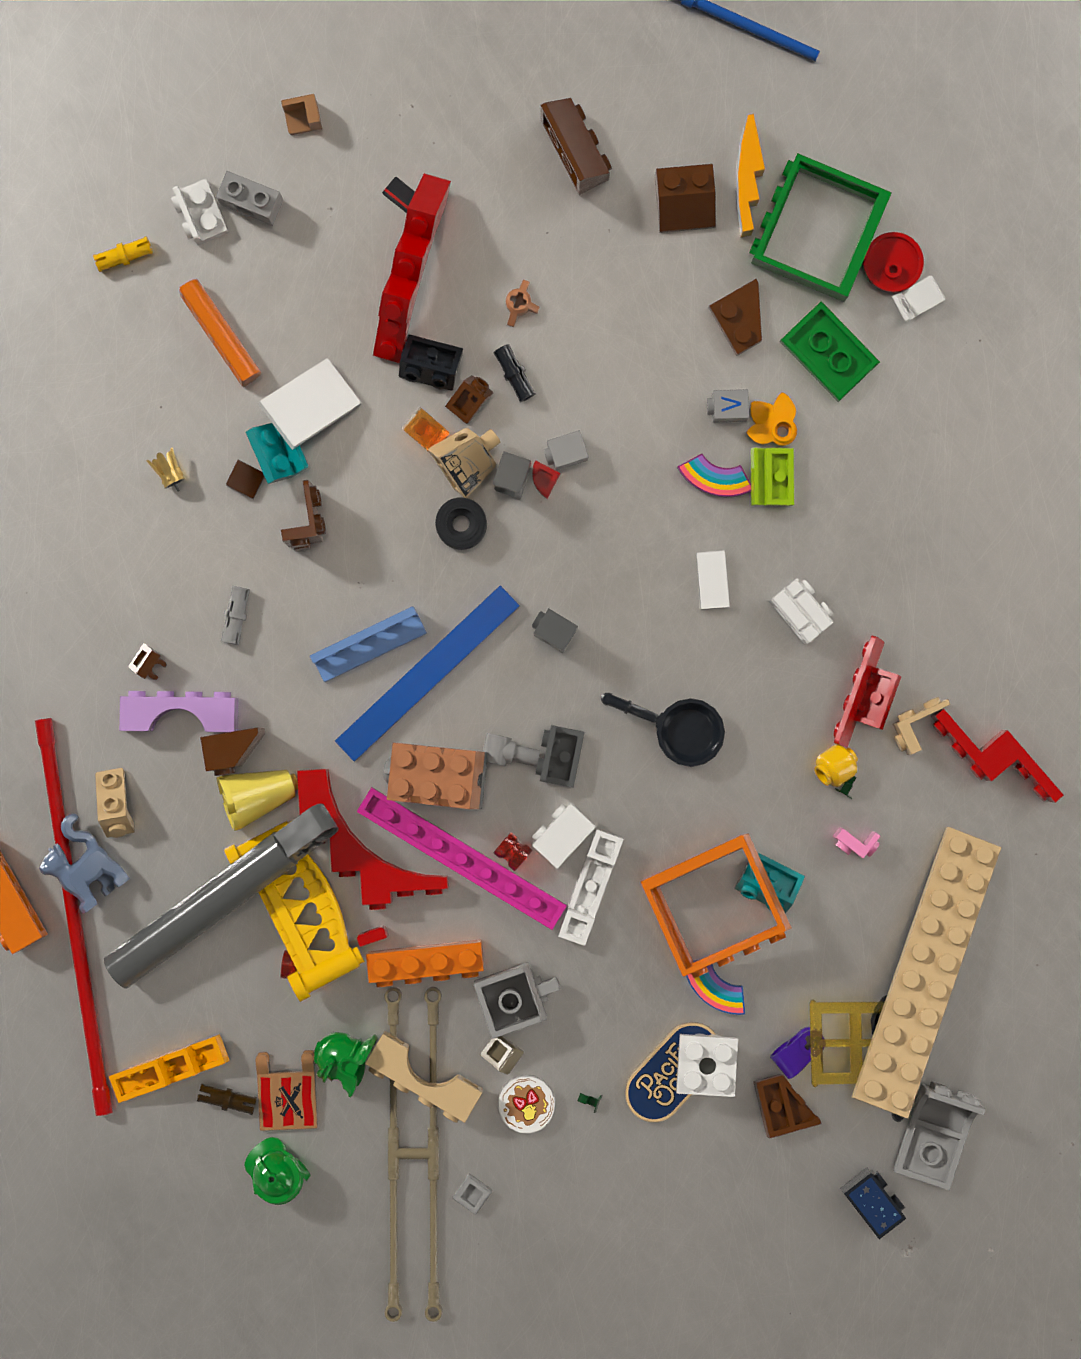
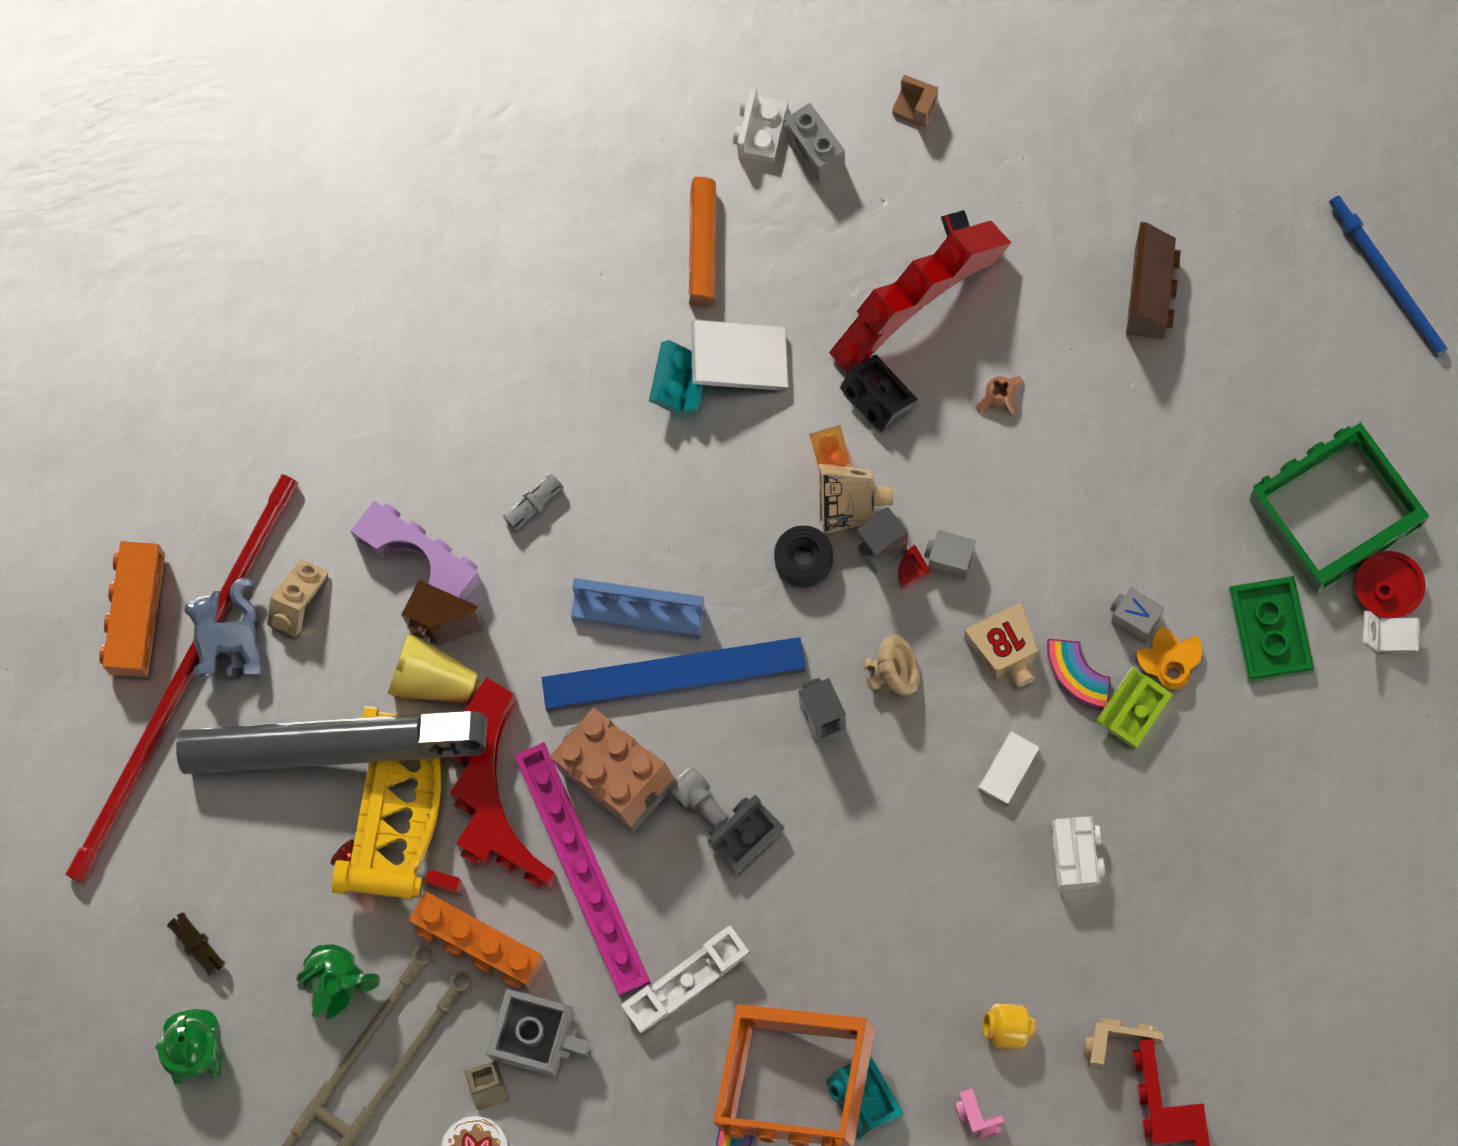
camera: 40 degrees right, 15 degrees down
yellow pin [93,236,153,272] -> none
light orange slope [109,1034,230,1103] -> none
reddish brown tile [128,643,167,680] -> none
pearl gold piece [146,447,185,492] -> none
reddish brown slope [226,460,265,499] -> none
flag [256,1050,317,1131] -> none
reddish brown bracket [281,480,326,551] -> none
tan arch [365,1031,483,1123] -> none
reddish brown bracket [445,375,493,424] -> none
black pin [493,344,536,403] -> none
clear red wheel [493,832,533,871] -> none
white brick [532,803,596,869] -> none
black piece [601,693,725,767] -> none
reddish brown slope [654,164,716,233] -> none
reddish brown wing [708,279,762,356] -> none
light orange slope [736,114,765,238] -> none
red bracket [834,635,901,748] -> none
dark green piece [835,776,857,799] -> none
none -> tan hair [863,635,920,696]
none -> tan torso [964,602,1038,688]

